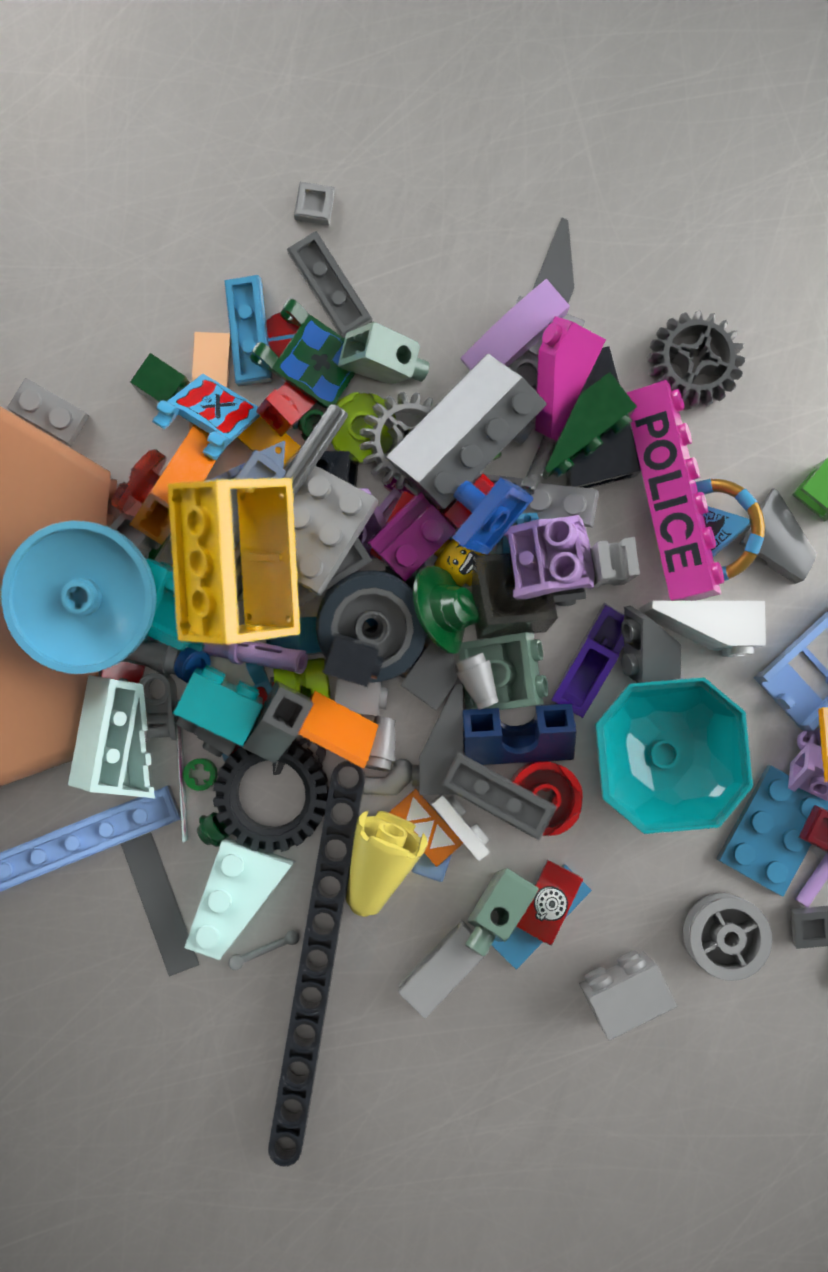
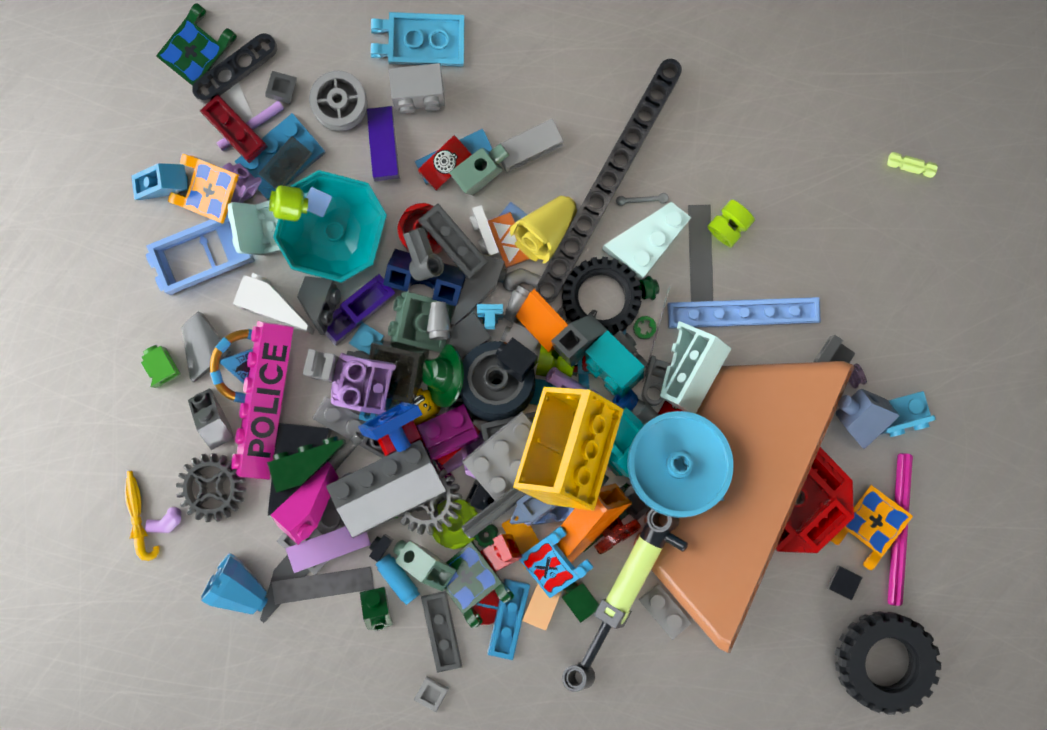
camera: 165 degrees left, 0 degrees up
none -> yellow piece [125,471,160,561]
none -> lavender arm [146,507,181,533]
none -> dark grey slope [188,388,234,450]
none -> dark azure cone [201,552,268,615]
none -> light aqua bracket [228,200,281,256]
none -> clear smoke plate [258,136,312,189]
none -> lime head [269,185,308,221]
none -> flat silver sticker [272,566,374,605]
none -> light blue piece [306,187,332,217]
none -> medium azure plate [349,322,385,356]
none -> dark green bracket [359,587,393,631]
none -> dark purple slope [367,106,400,182]
none -> black plate [369,534,394,562]
none -> medium azure tile [371,12,464,67]
none -> dark azure piece [375,553,420,605]
none -> dark grey piece [403,227,444,281]
none -> medium azure plate [477,304,504,329]
none -> piece [562,509,688,692]
none -> lime wheel [707,199,755,248]

